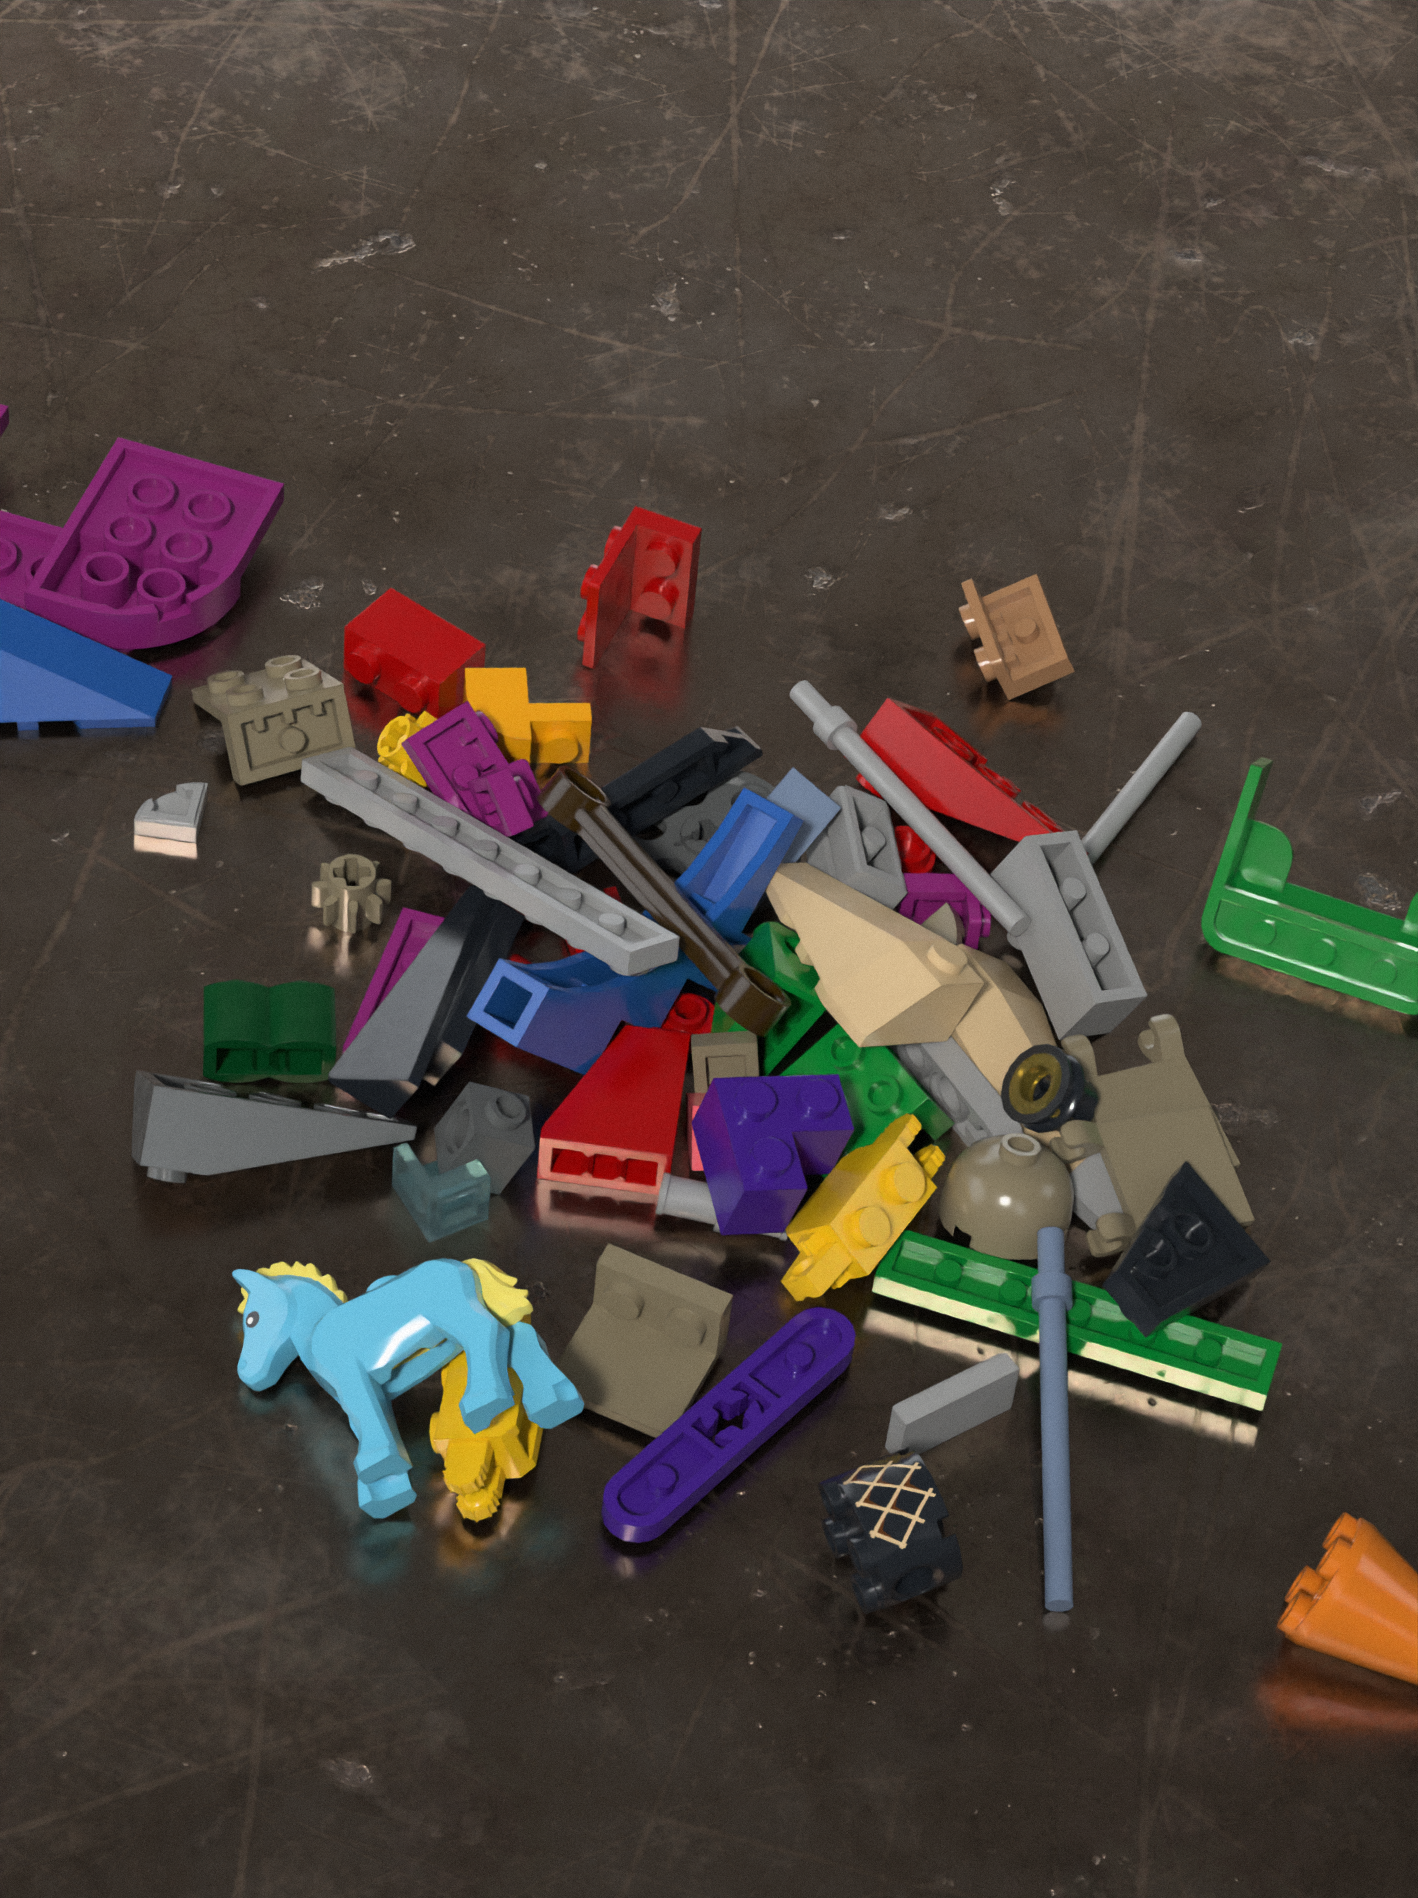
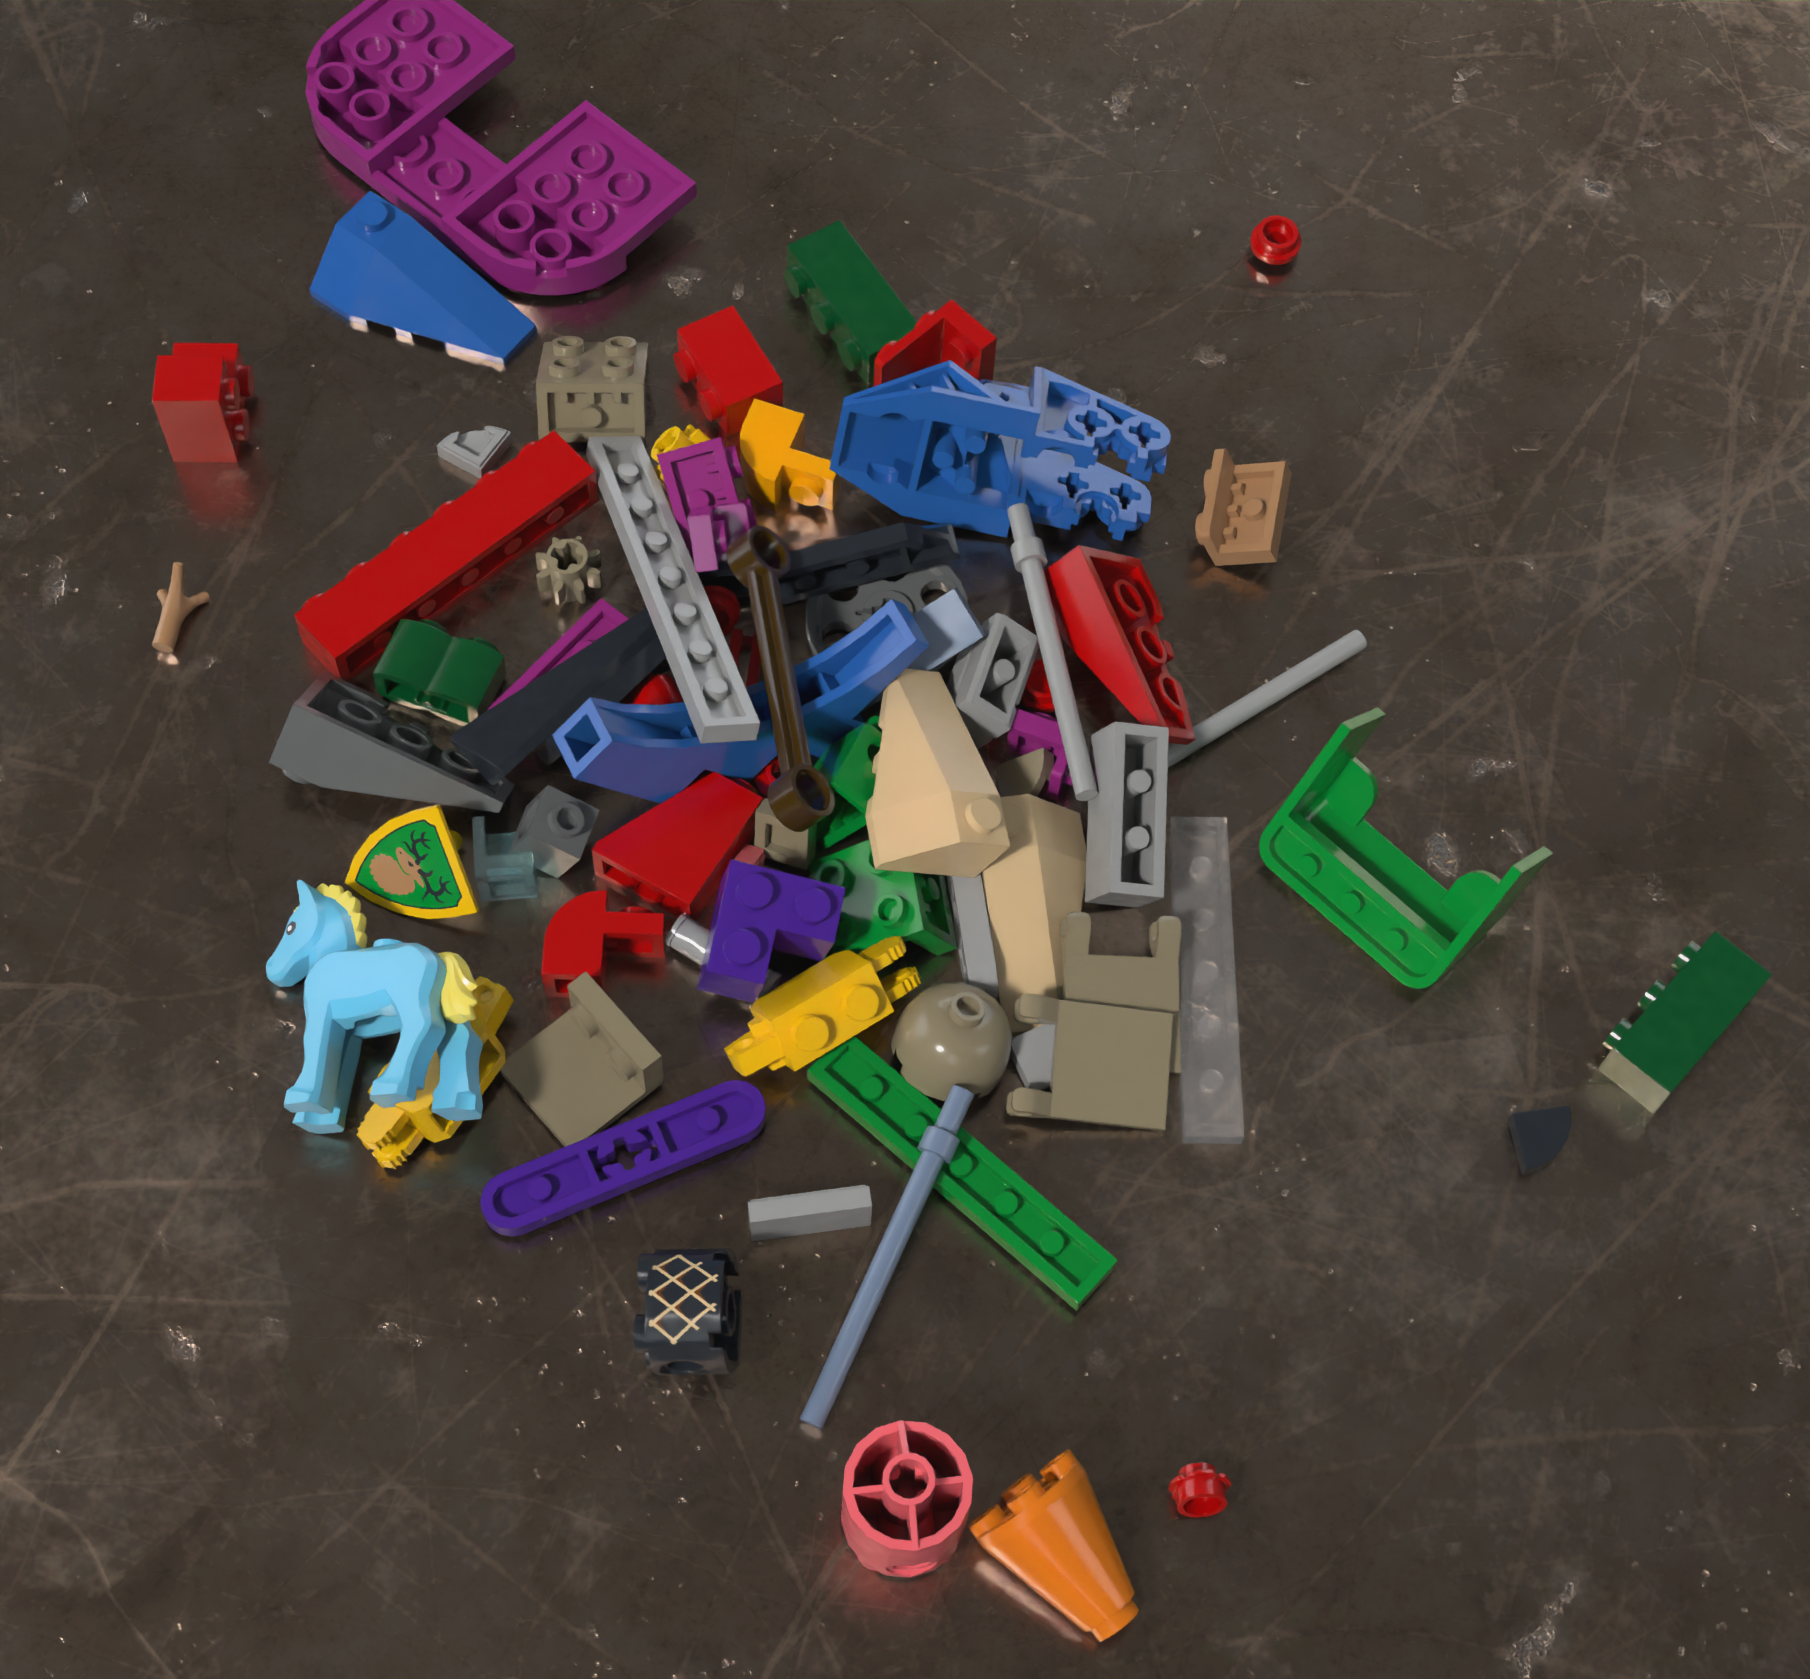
camera: 25 degrees right, 15 degrees up
black piece [1001,1044,1098,1133] -> none
black wing [1102,1160,1271,1338] -> none
none -> red brick [294,430,599,682]
none -> shield [345,804,479,919]
none -> red brick [541,890,666,998]
none -> dark green brick [784,220,917,386]
none -> blue connector [829,360,1171,541]
none -> coral cylinder [841,1420,973,1578]
none -> clear tile [1168,816,1244,1144]
none -> red plate [1250,215,1302,265]

